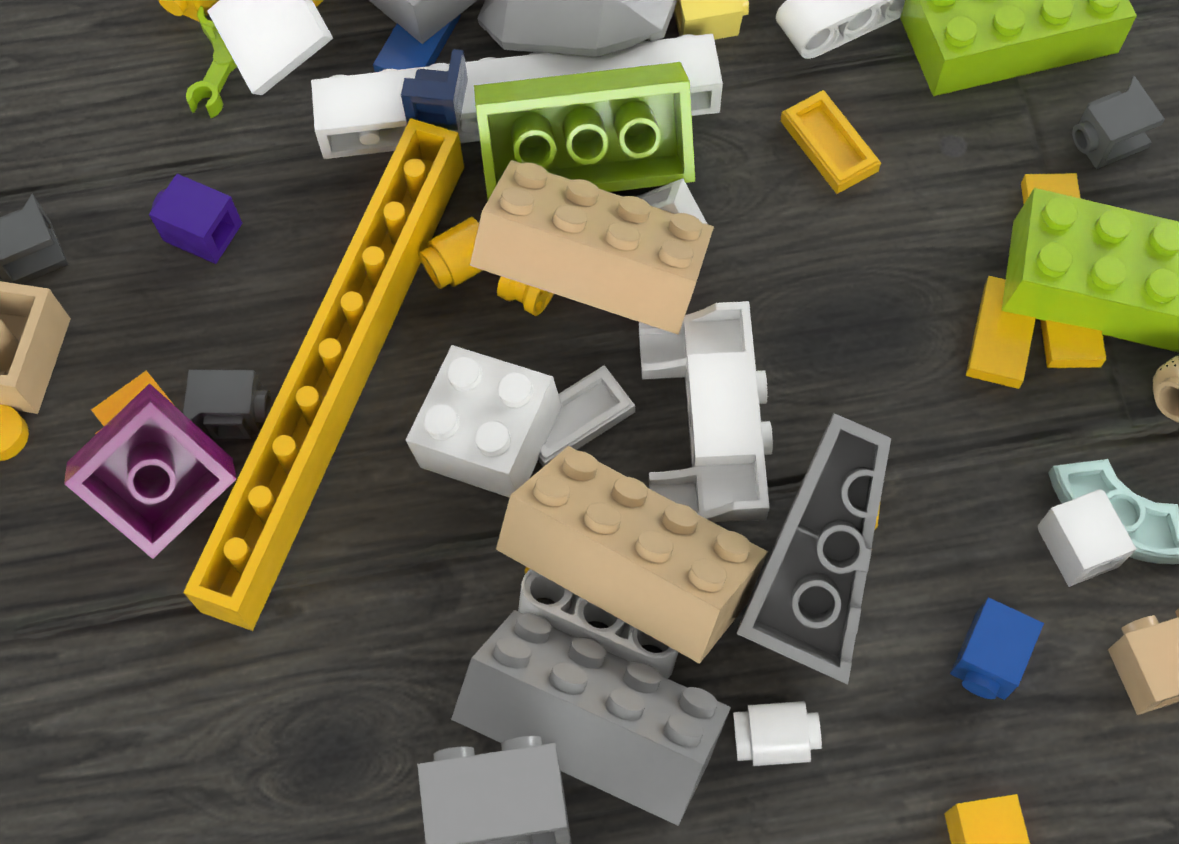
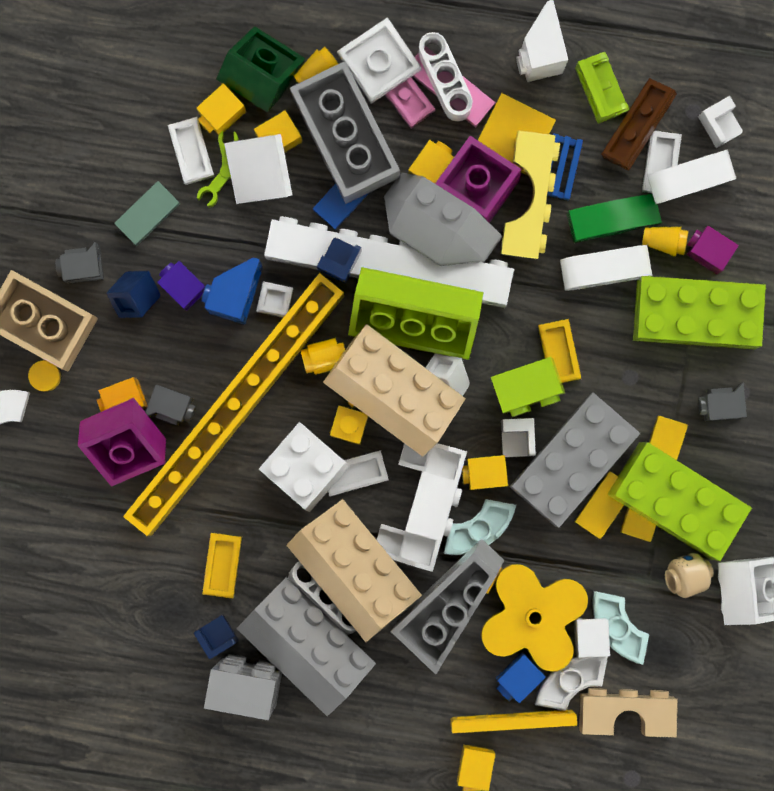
camera: 15 degrees right, 20 degrees up
white brick [733,701,822,766] -> none
none -> dark blue panel [106,271,160,318]
none -> sand green tile [114,181,180,246]
none -> white tile [168,117,215,185]
none -> dark blue panel [194,614,239,660]
none -> blue slope [202,257,263,325]
none -> yellow tile [202,533,242,598]
none -> white tile [256,281,293,318]
none -> yellow brick [330,405,369,445]
none -> light aqua tile [444,499,516,555]
none -> yellow tile [450,710,577,733]
none -> yellow brick [462,455,508,490]
none -> yellow plant [481,564,588,671]
none -> lime brick [491,357,565,417]
none -> white panel [501,418,536,457]
none -> light grey brick [510,393,640,528]
none -> white tile [535,656,608,711]

